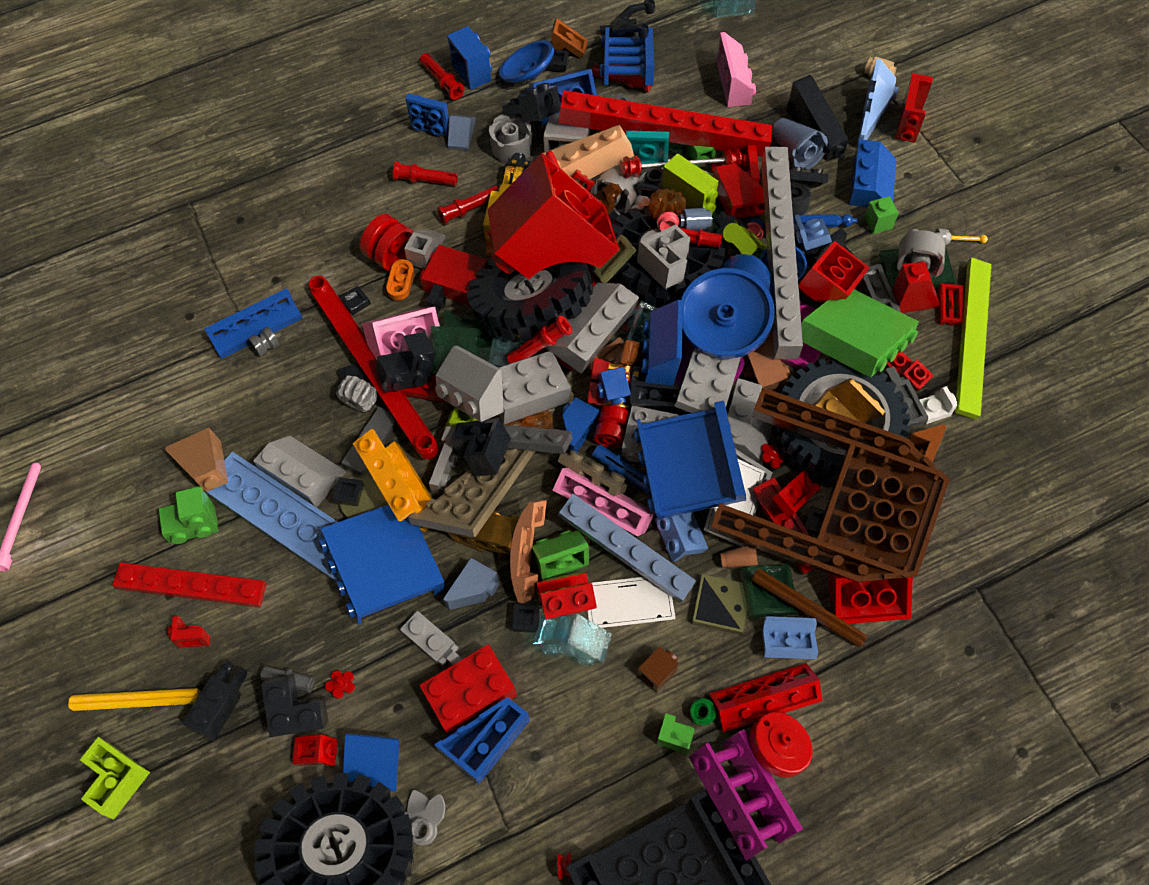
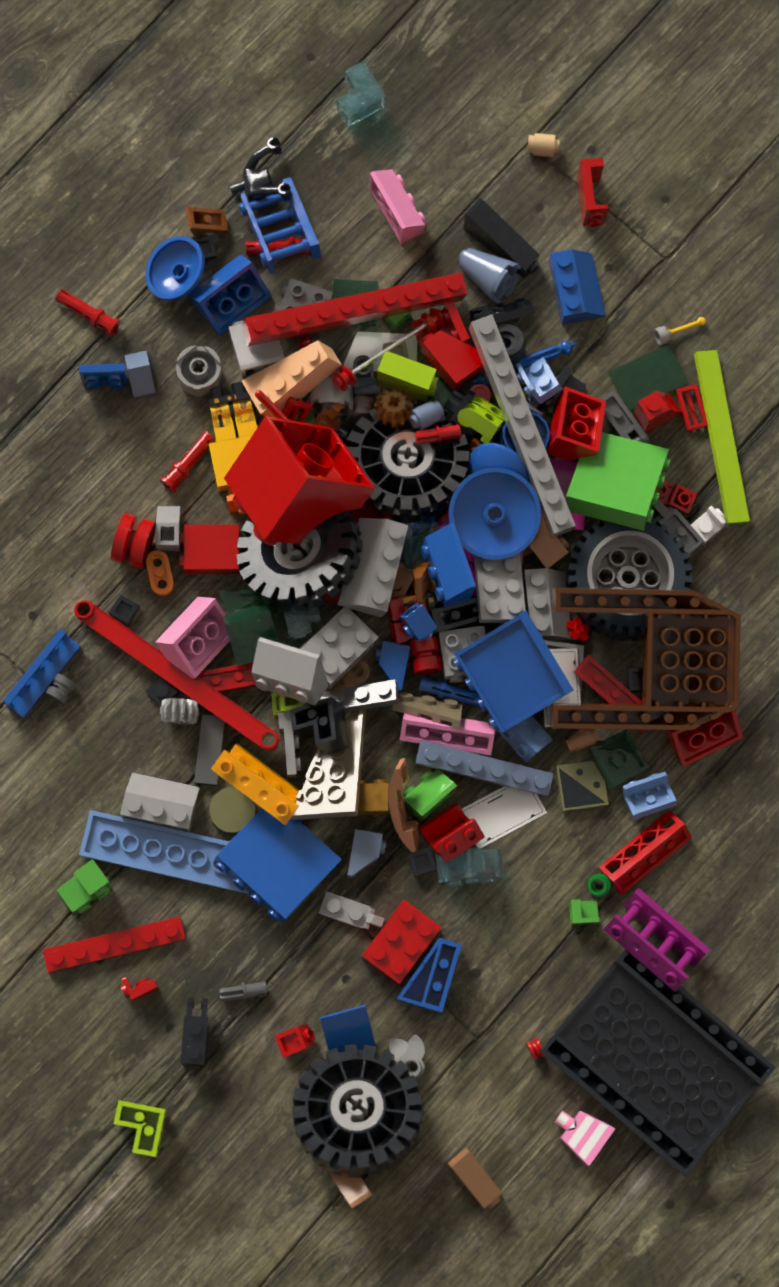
camera: 30 degrees left, 15 degrees up
yellow axle [68,688,201,711] -> none
medium nougat slope [165,428,228,492] -> none
black brick [261,674,329,738] -> none
red plant [325,670,355,699] -> none
black plate [333,477,364,506] -> none
black brick [374,332,436,393] -> none
red pin [393,161,458,187] -> none
black plate [426,284,447,315] -> none
blue piece [447,26,492,90] -> none
black brick [502,83,561,122] -> none
red pin [507,315,572,364] -> none
olive tile [590,234,637,283] -> none
teal plate [626,131,669,164] -> none
light grey brick [637,225,690,289] -> none
reddish brown brick [637,646,679,693] -> none
coral plate [657,212,679,231] -> none
red wheel [750,712,813,778] -> none
reddish brown axle [751,569,867,647] -> none
red plate [772,470,821,517] -> none
pearl gold bracket [814,378,885,423] -> none
light blue wedge [857,59,898,144] -> none
bright green brick [864,196,899,234] -> none
light grey brick [897,229,945,277] -> none
dark orange slope [909,424,947,462] -> none

